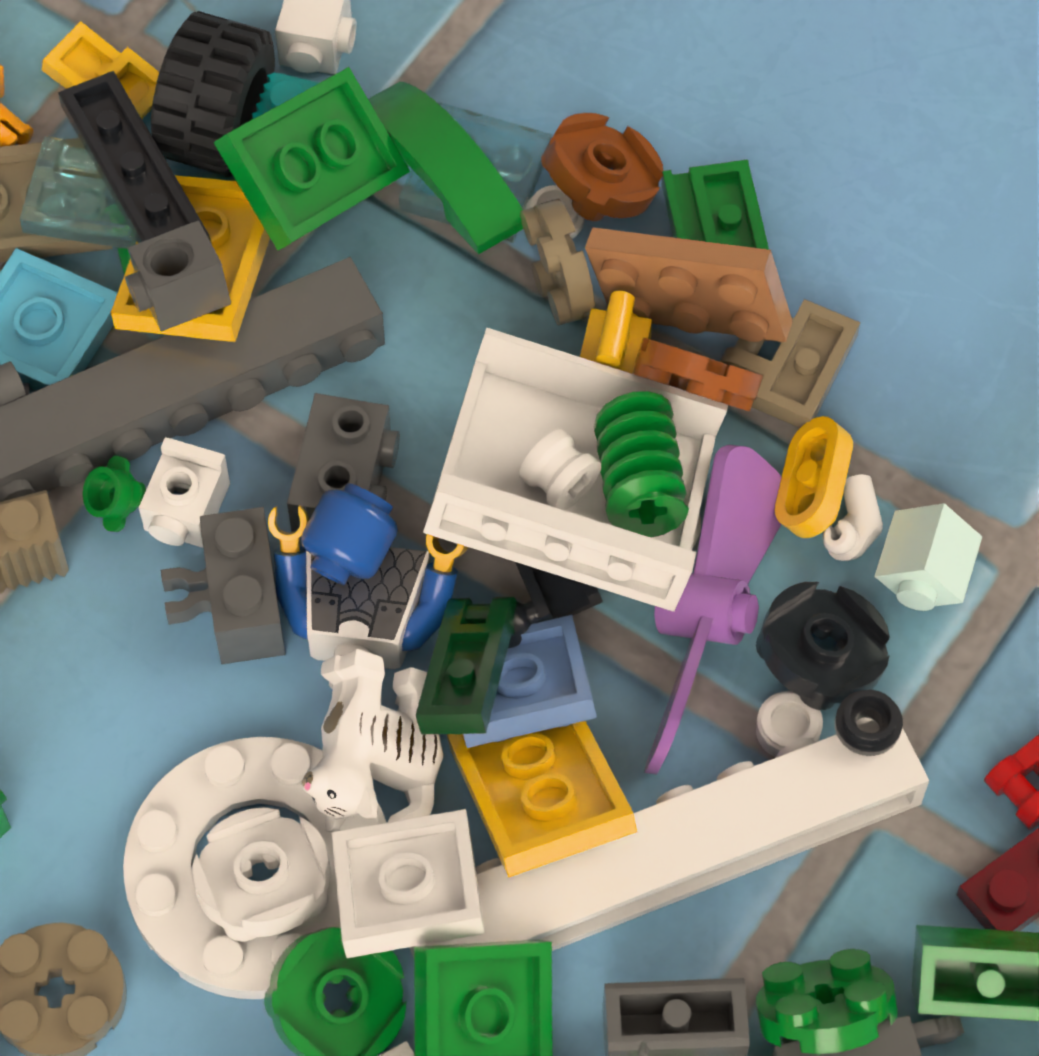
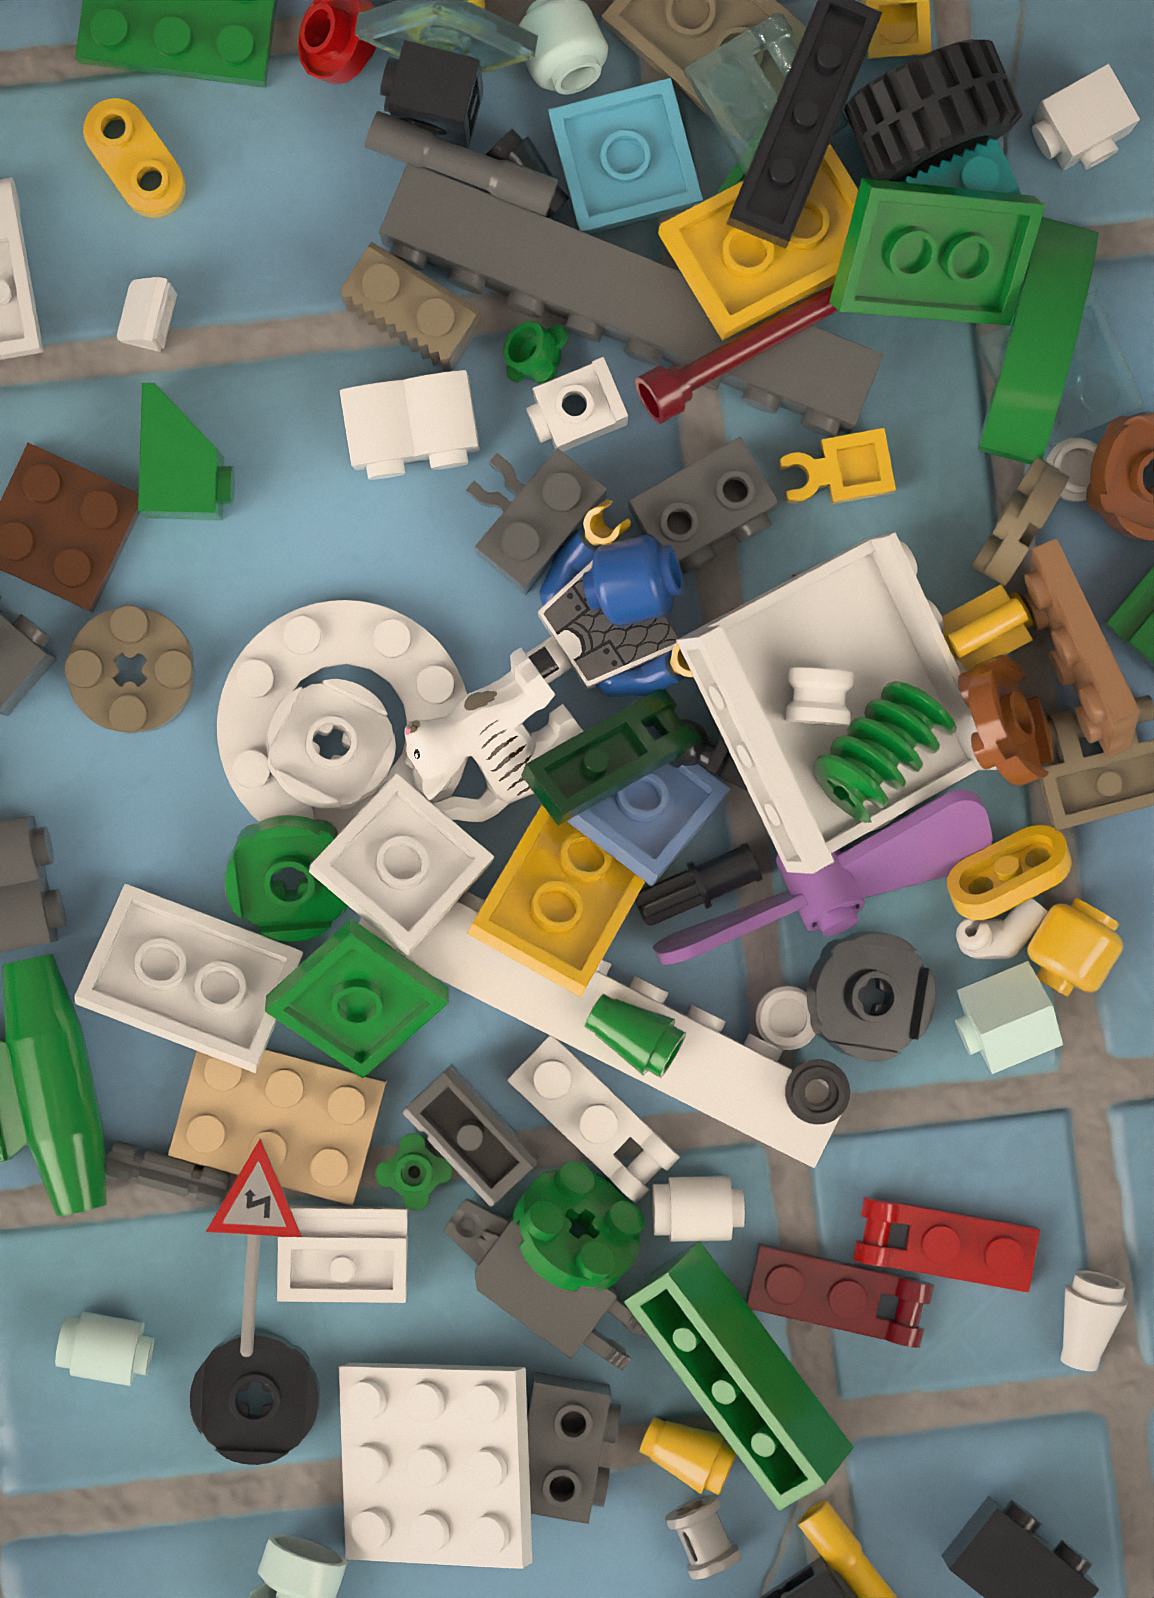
camera: 45 degrees right, 25 degrees up
dark grey brick [125,220,231,332] -> none
none -> white brick [340,370,480,480]
none -> white plate [507,1035,680,1203]
none -> green cone [585,994,686,1078]
none -> dark red piece [635,284,838,424]
none -> black axle [635,842,763,926]
none -> white brick [652,1176,745,1242]
none -> yellow plate [778,428,896,505]
none -> yellow head [1027,898,1124,997]

